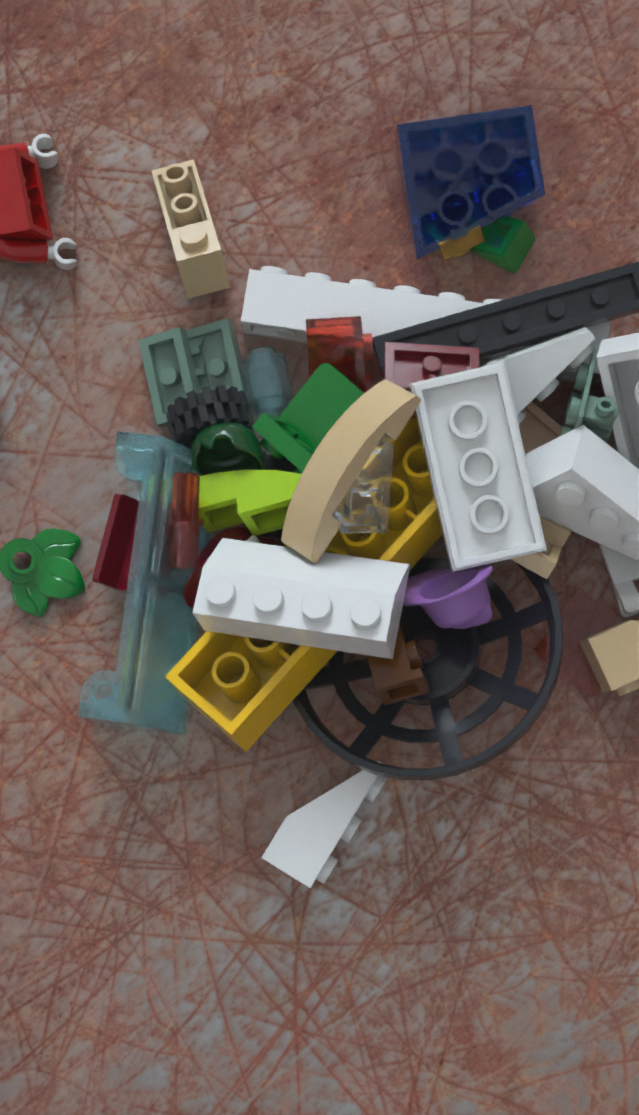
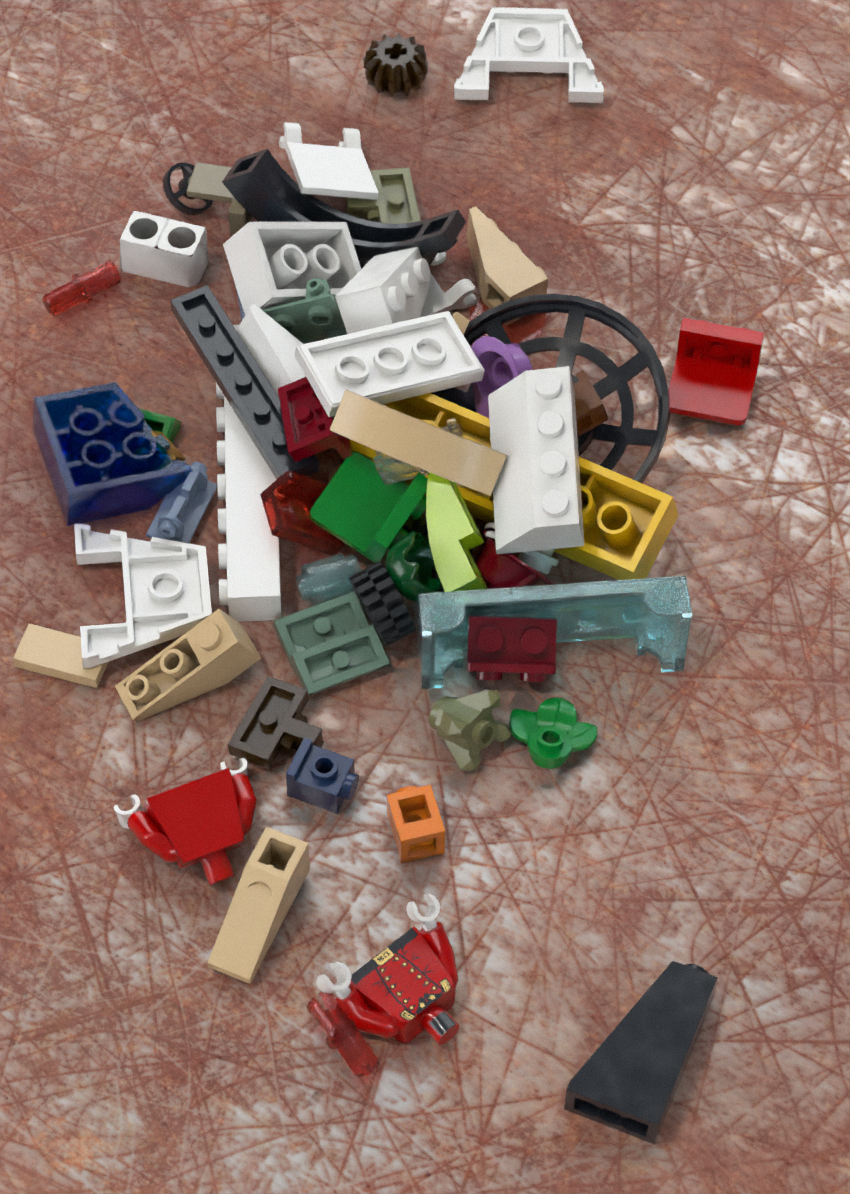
camera: 105 degrees left, 25 degrees down
clear red axle [166,472,204,569] -> none
white slope [261,761,387,888] -> none
none -> tan tile [13,623,108,688]
none -> white wing [74,524,212,669]
none -> sand blue hinge [146,462,218,543]
none -> hinge [228,676,324,769]
none -> dark blue brick [286,737,359,814]
none -> olive rock [429,690,511,771]
none -> red bracket [669,318,764,426]

